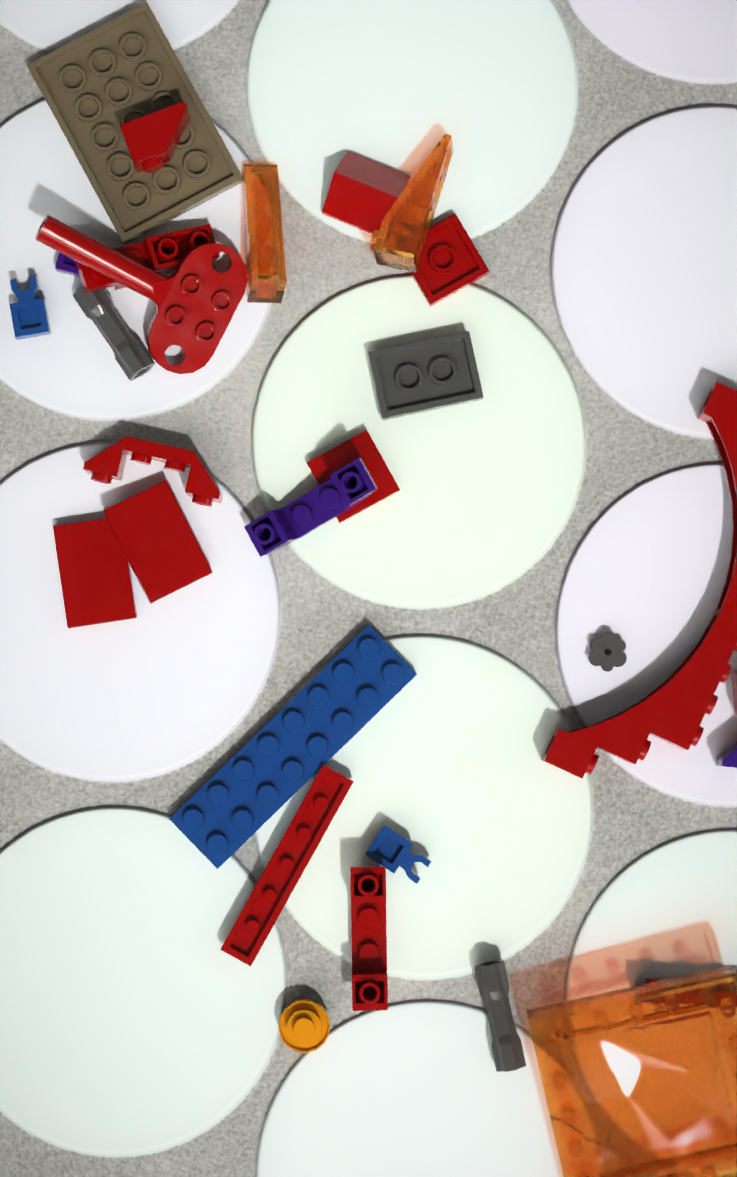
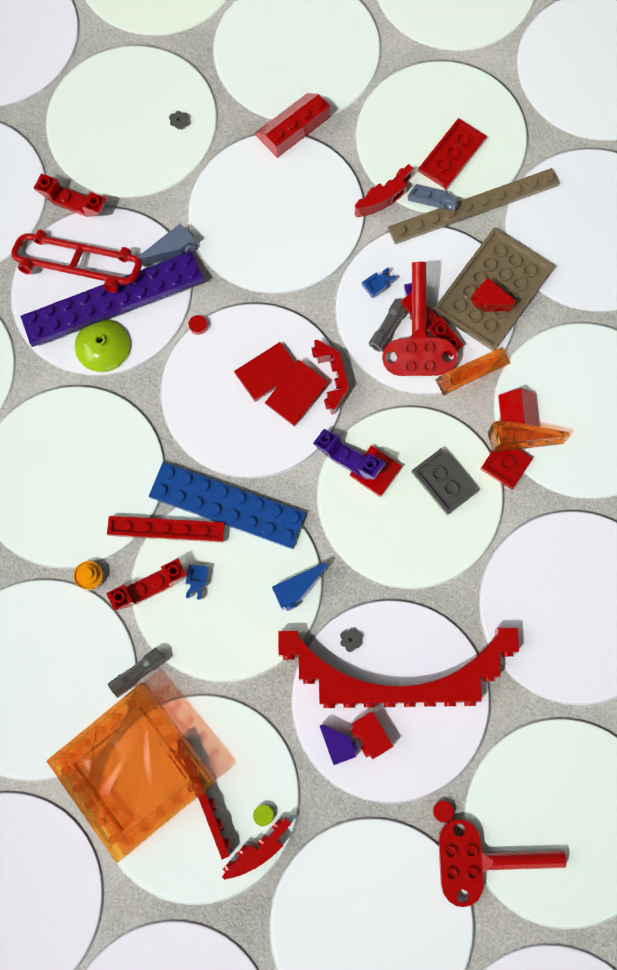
camera: 65 degrees right, 10 degrees down
none -> blue slope [272,562,327,612]

